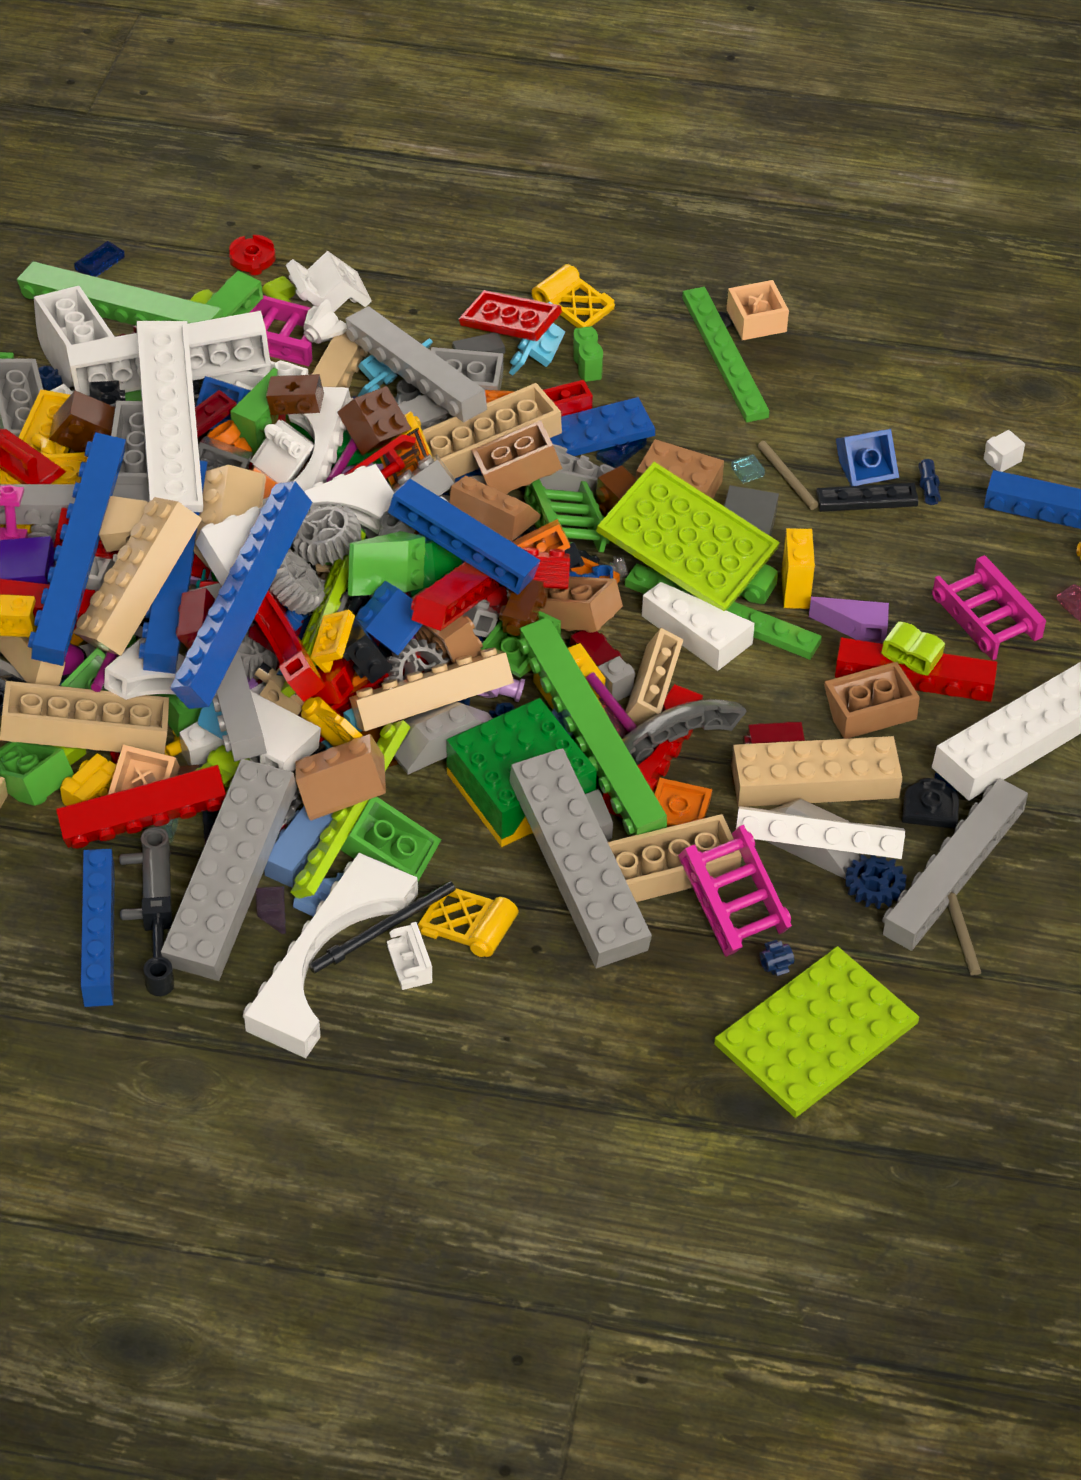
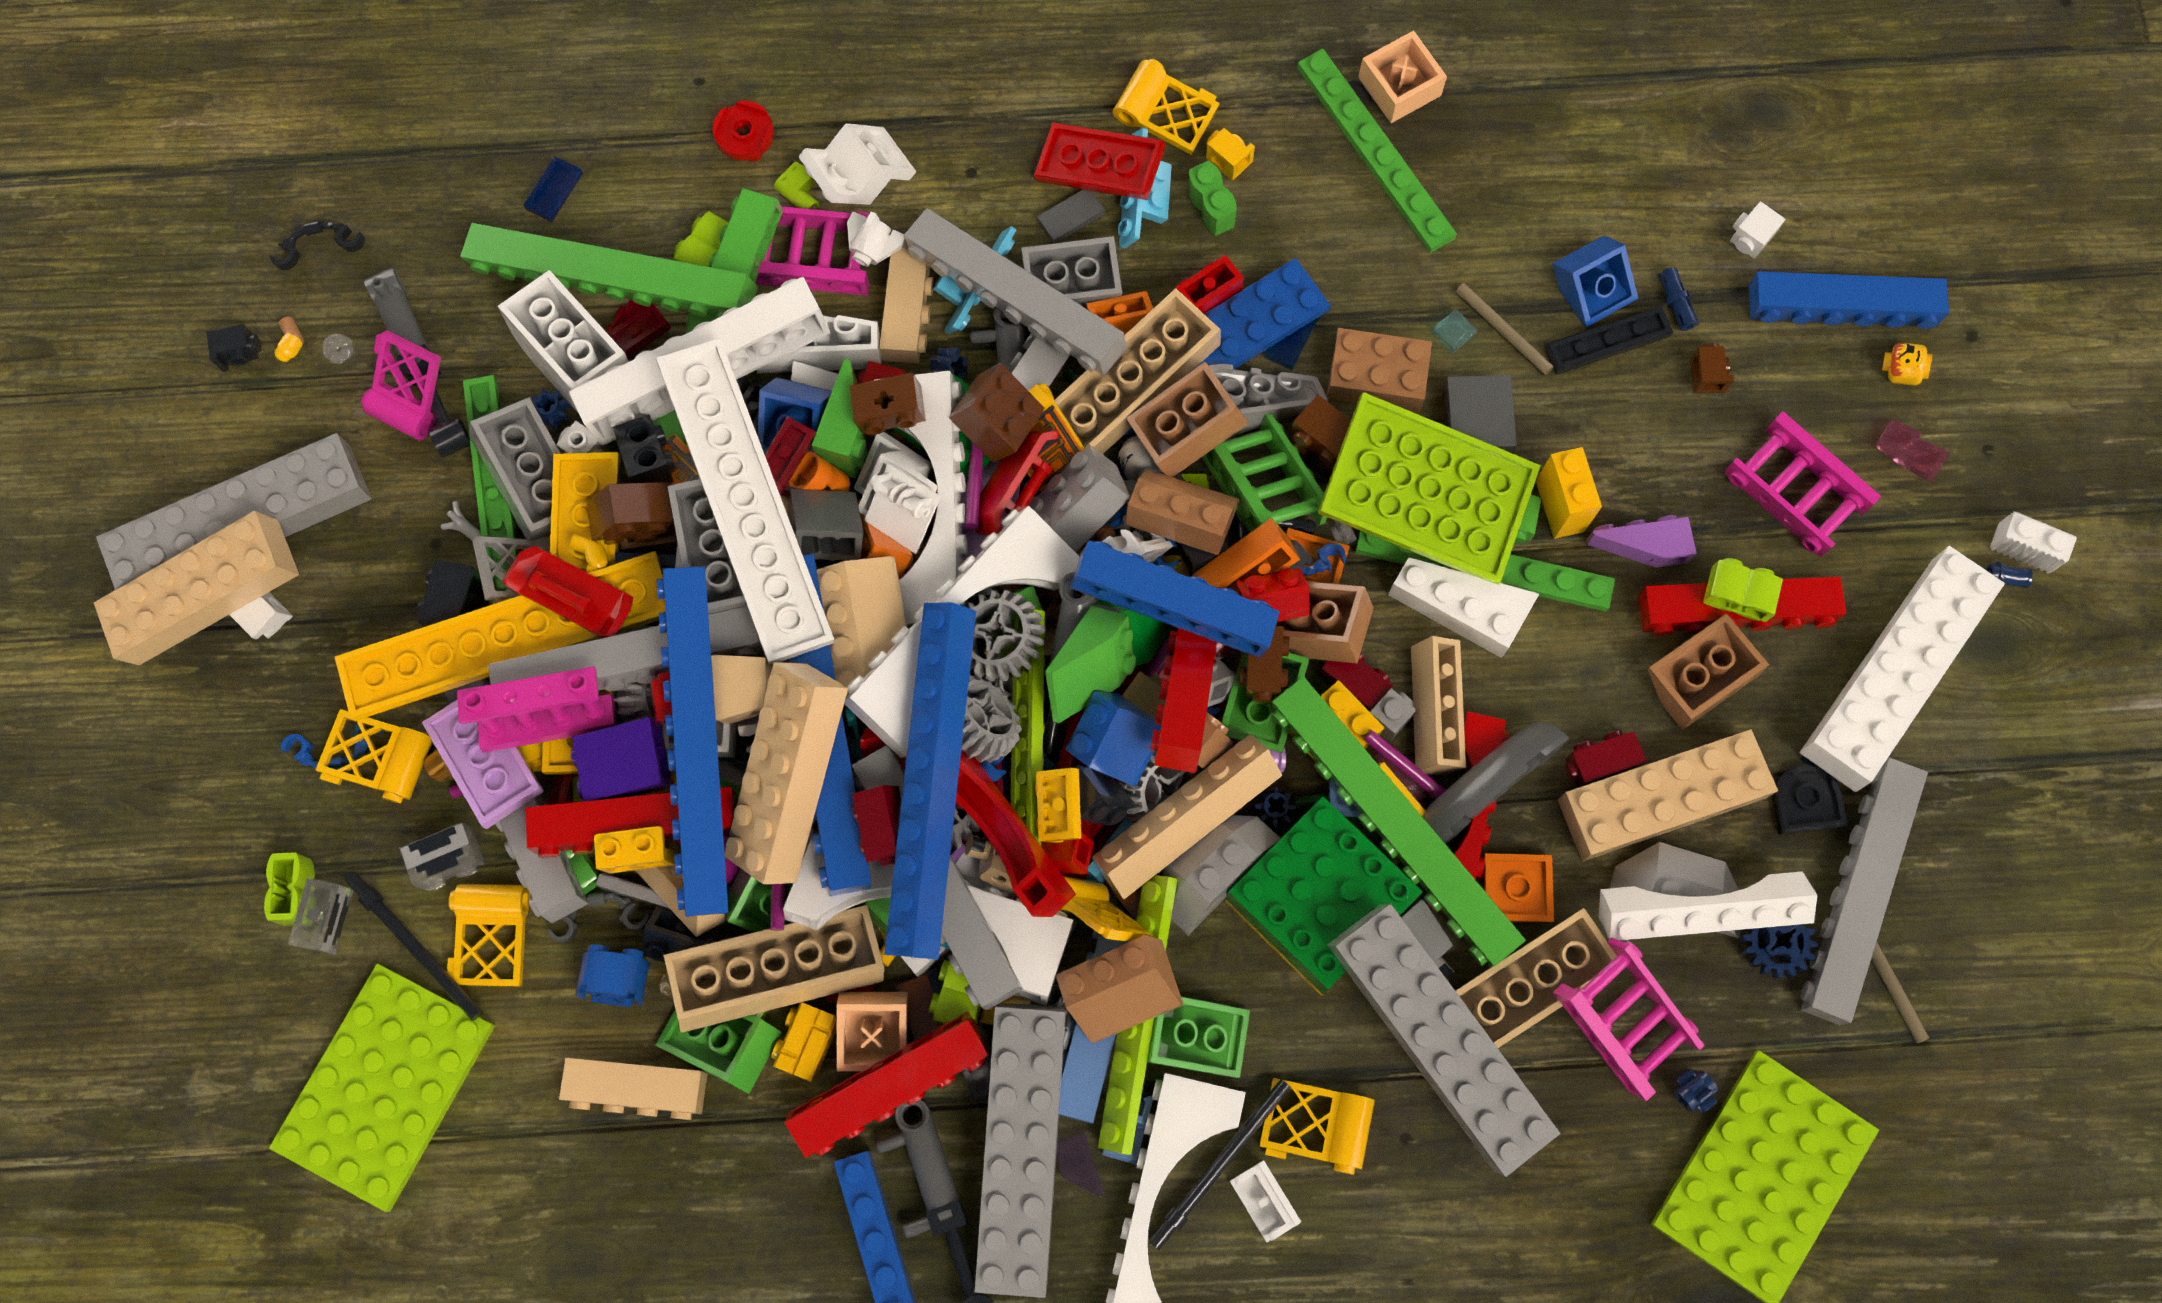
camera: 10 degrees left, 25 degrees up
none -> yellow brick [1206,128,1255,181]
none -> reddish brown brick [1690,343,1734,394]

